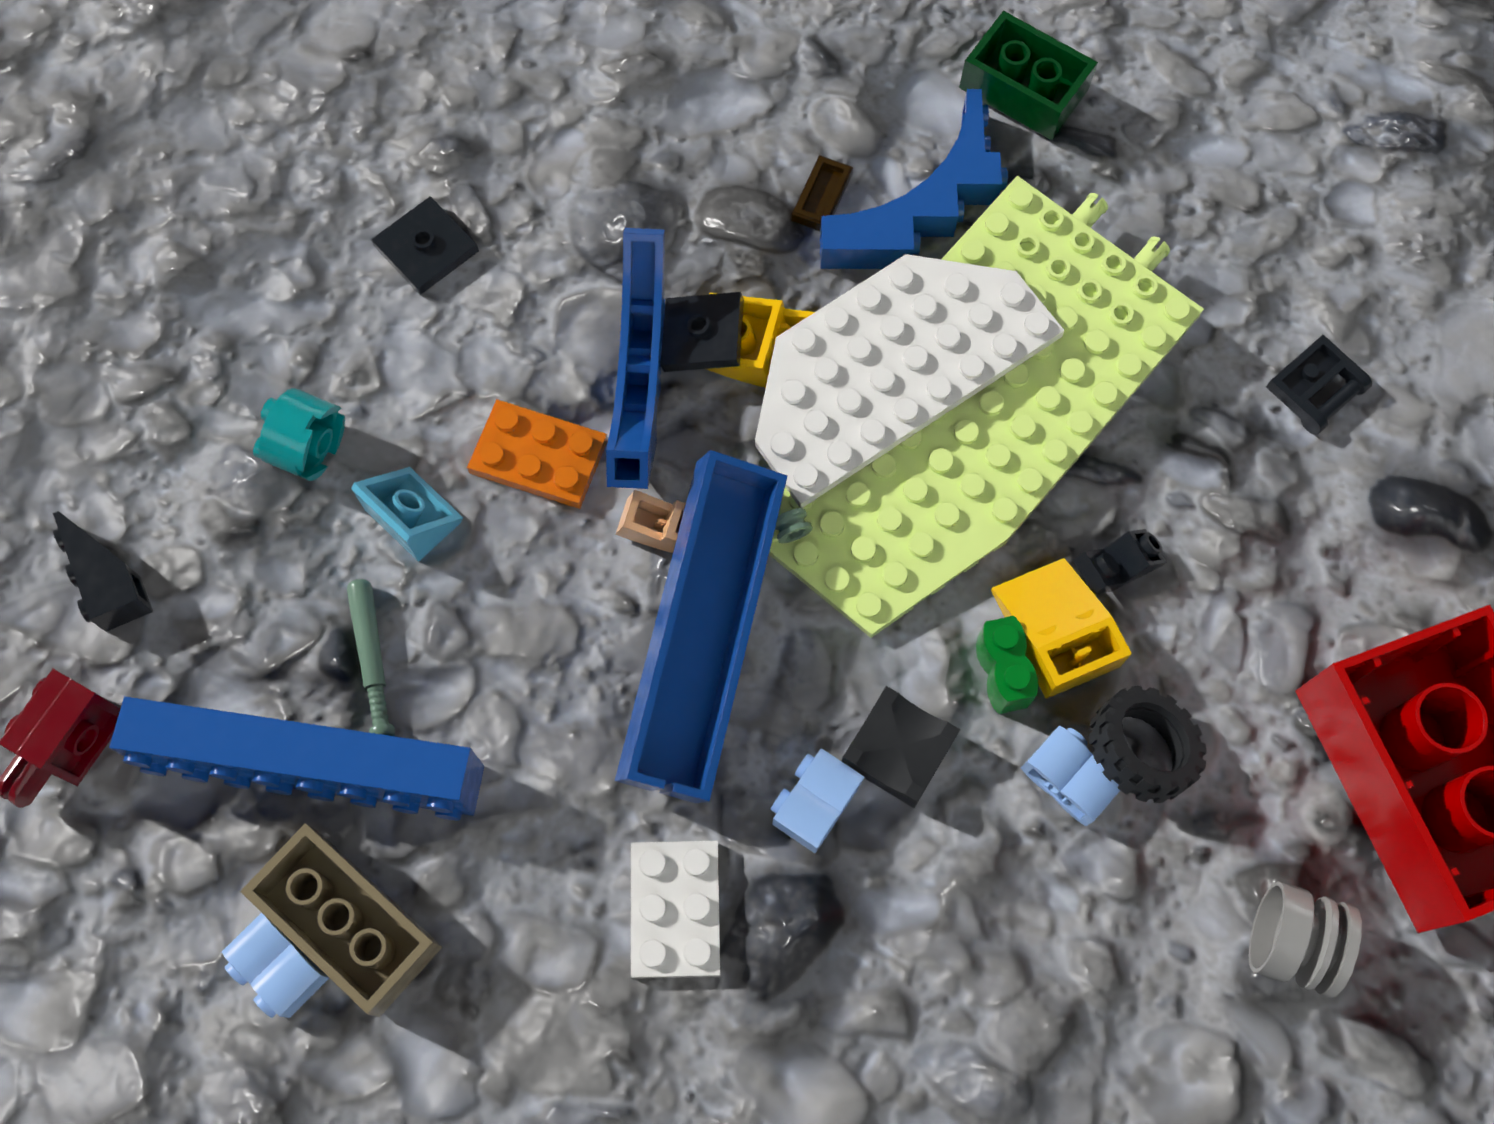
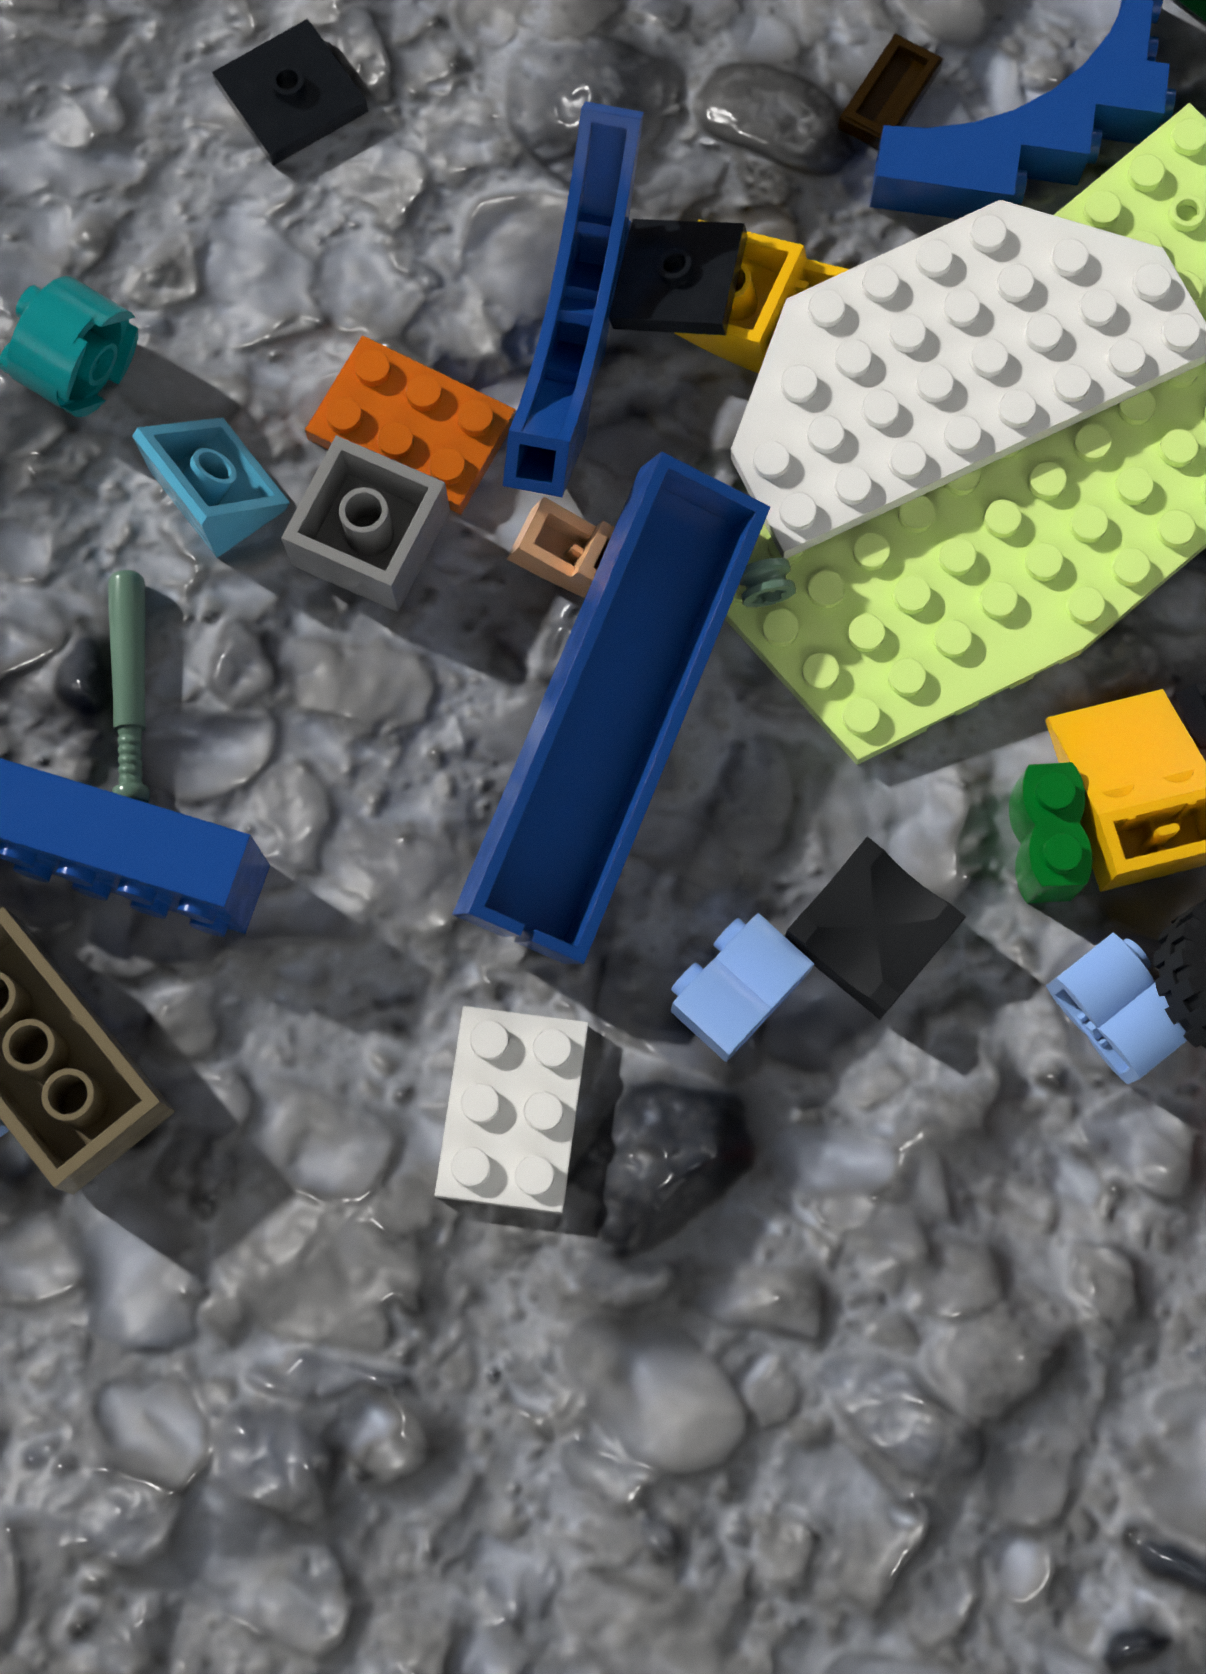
camera: 10 degrees right, 5 degrees up
none -> light grey brick [281,435,450,612]

